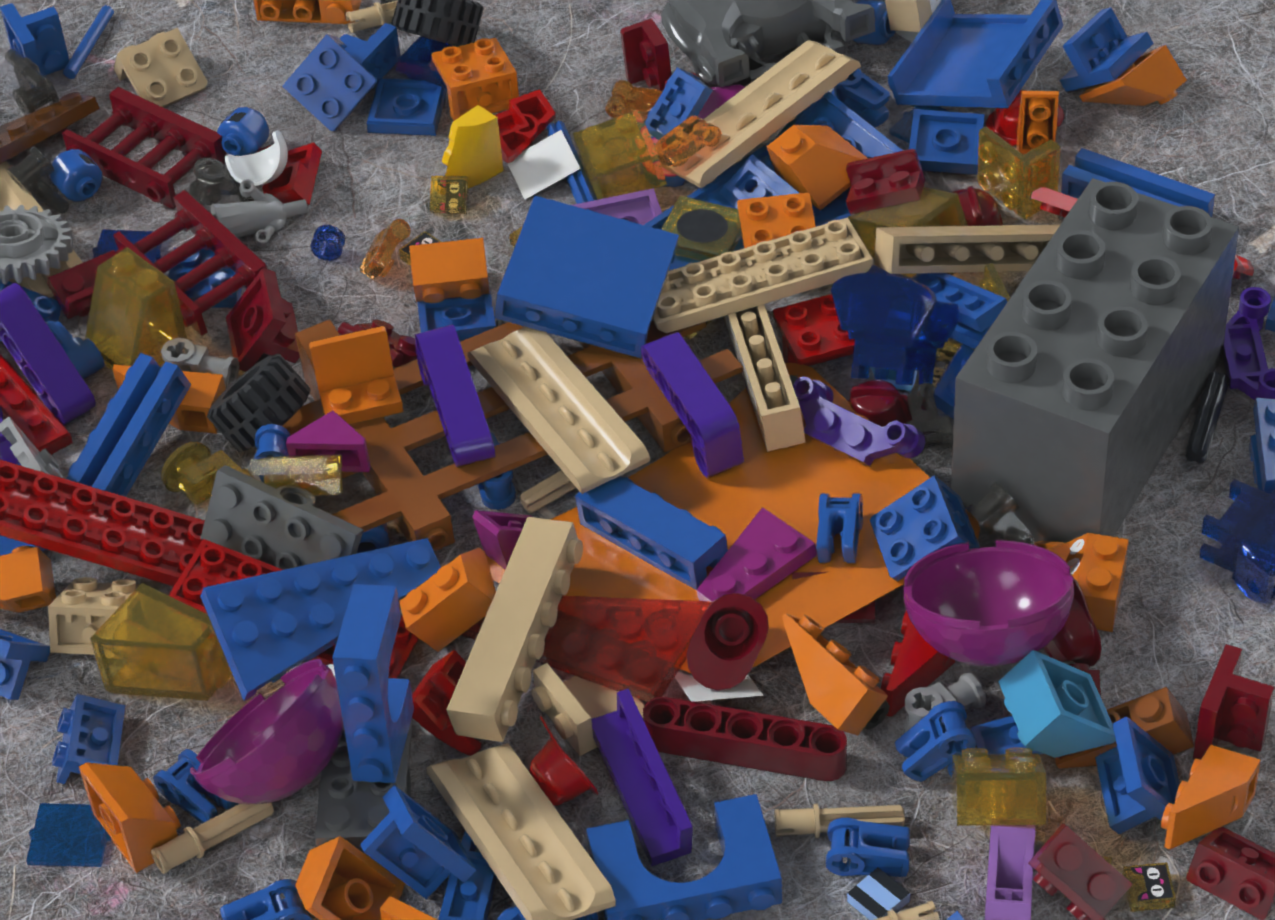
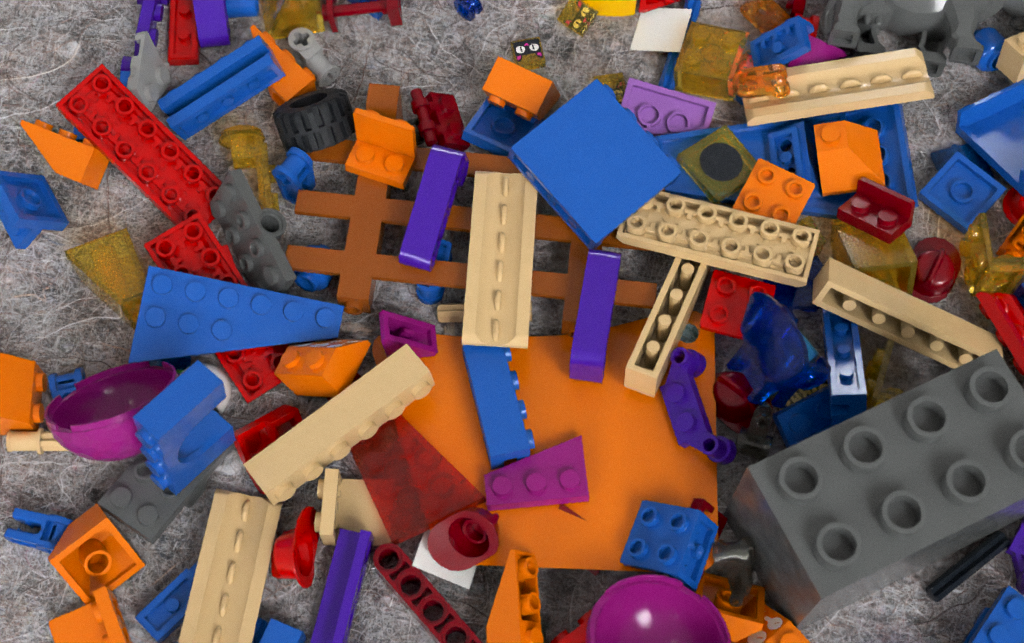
camera: 30 degrees right, 20 degrees up
tan bracket [48,577,148,656] -> none
blue bracket [52,694,126,784] -> none
dark red bracket [226,268,300,372] -> none
clear yellow bracket [250,455,343,496] -> none
magenta slope [286,410,371,472] -> none
clear orange plate [360,219,411,280] -> none
blue bracket [360,785,476,900] -> none
blue piece [816,493,863,563] -> none
blue piece [831,69,890,128] -> none

